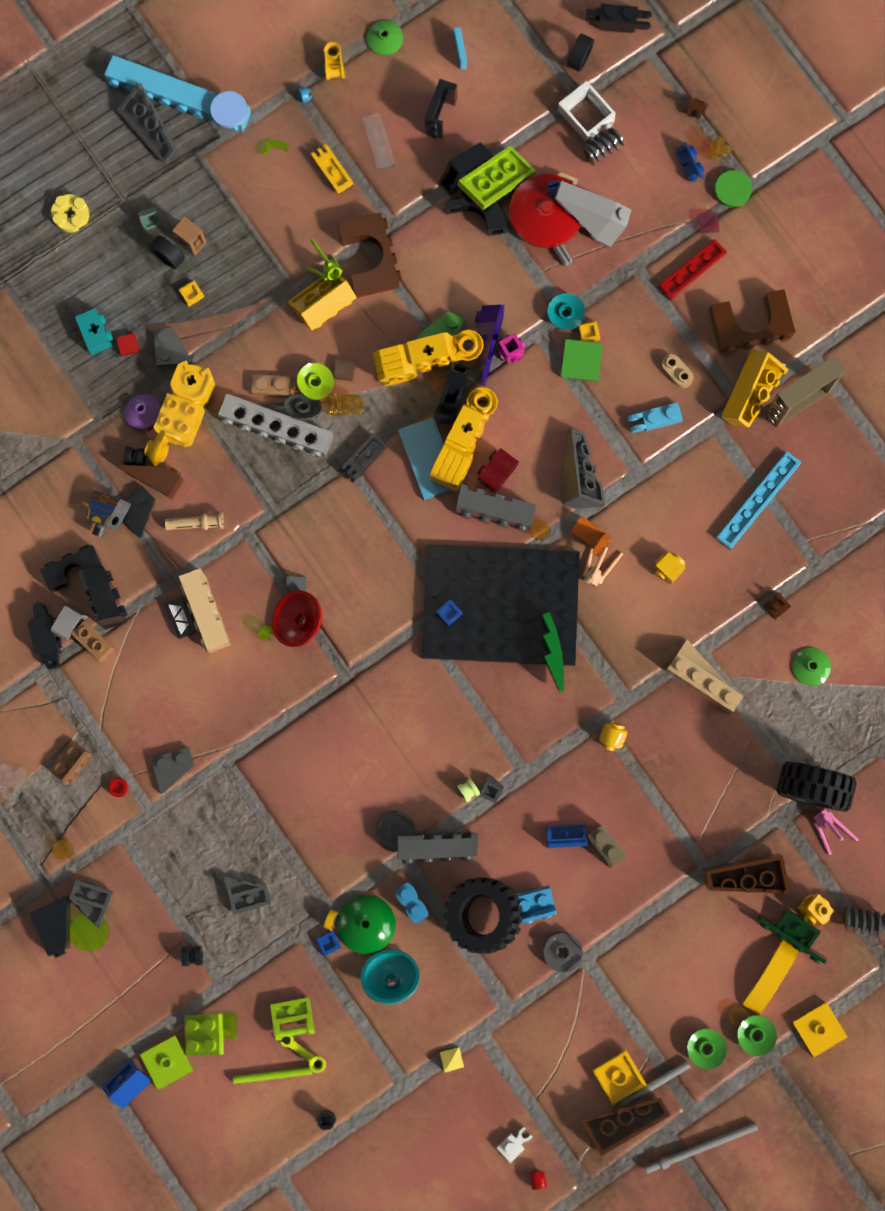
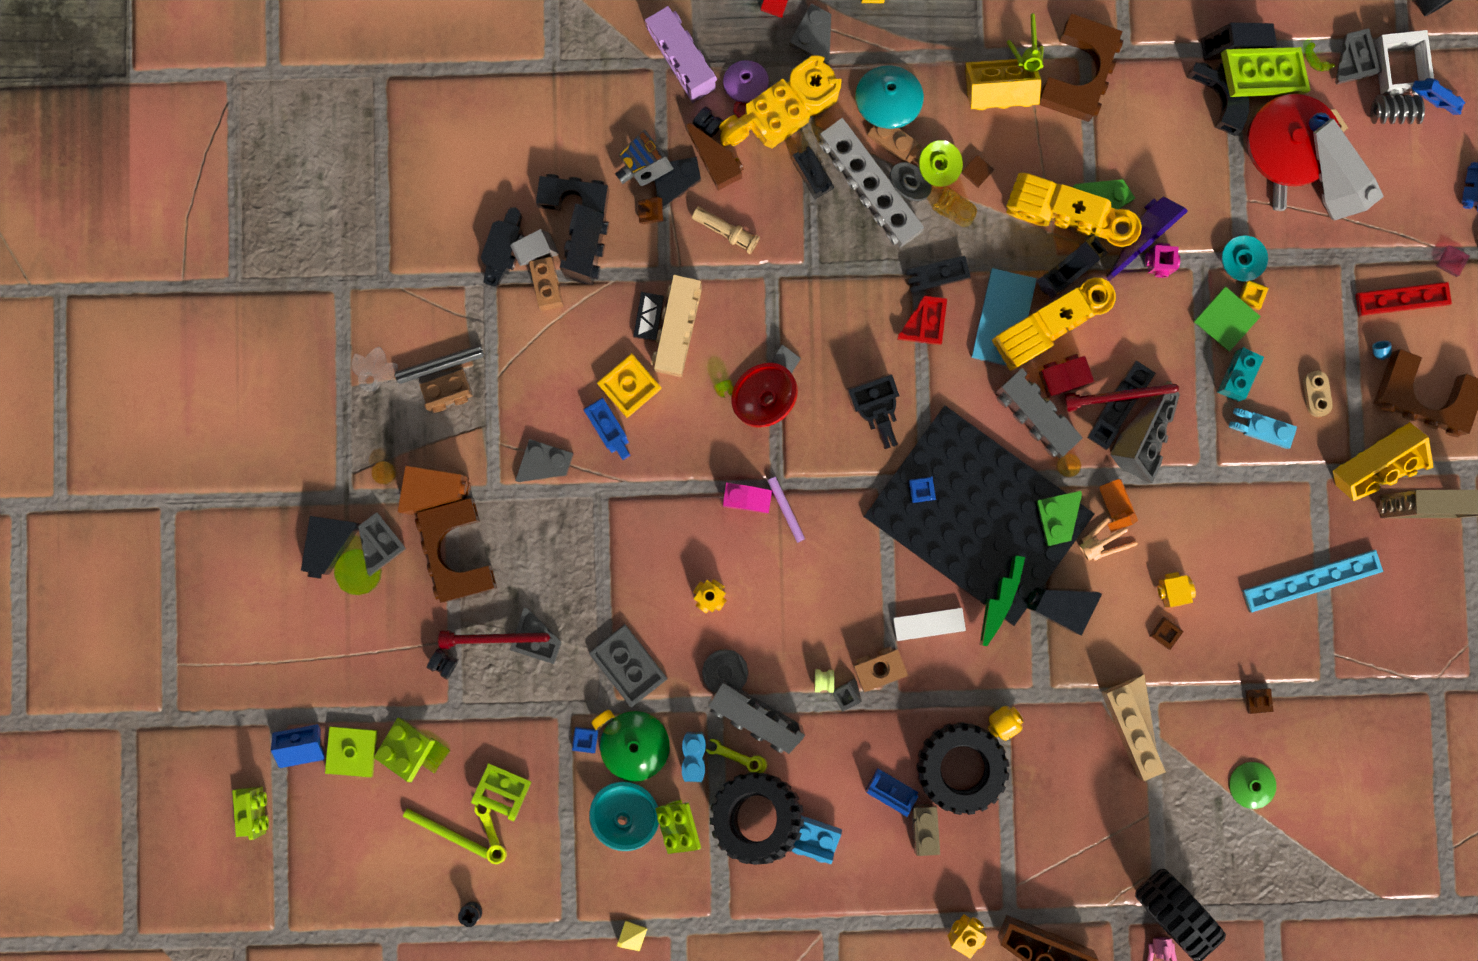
camera: 30 degrees right, 5 degrees up
red tile [108,778,129,798] -> none
flat silver plate [543,933,583,973] -> none
none -> lime bracket [232,786,269,840]
none -> dark grey axle [395,345,484,384]
none -> dark orange slope [398,466,471,515]
none -> reddish brown arch [415,498,497,603]
none -> dark red piece [438,630,550,649]
none -> blue hinge [583,398,631,460]
none -> dark grey tile [589,624,668,708]
none -> yellow plate [597,353,662,418]
none -> reddish brown tile [638,197,663,224]
none -> lavender wedge [645,6,717,103]
none -> lime bracket [655,800,701,854]
none -> yellow brick [693,579,727,613]
none -> neon yellow brick [706,739,767,773]
none -> dark pink slope [723,482,772,514]
none -> lavender bar [767,477,805,543]
none -> black hinge [792,146,834,200]
none -> black brick [846,373,900,449]
none -> medium nougat brick [853,646,908,693]
none -> teal dish [855,65,924,129]
none -> white tile [893,608,966,641]
none -> red wing [897,296,947,345]
none -> black tyre [916,722,1009,815]
none -> yellow brick [947,914,987,959]
none -> black slope [1027,587,1102,636]
none -> bright green wing [1036,491,1082,546]
none -> dark red piece [1065,384,1179,412]
none -> black slope [1087,361,1156,450]
none -> reddish brown tile [1150,617,1184,650]
none -> teal brick [1217,347,1264,402]
none -> clear neon green piece [1305,42,1335,72]
none -> dark grey wing [1335,28,1381,85]
none -> dark azure hinge [1372,341,1392,360]
none -> blue hinge [1412,78,1465,115]

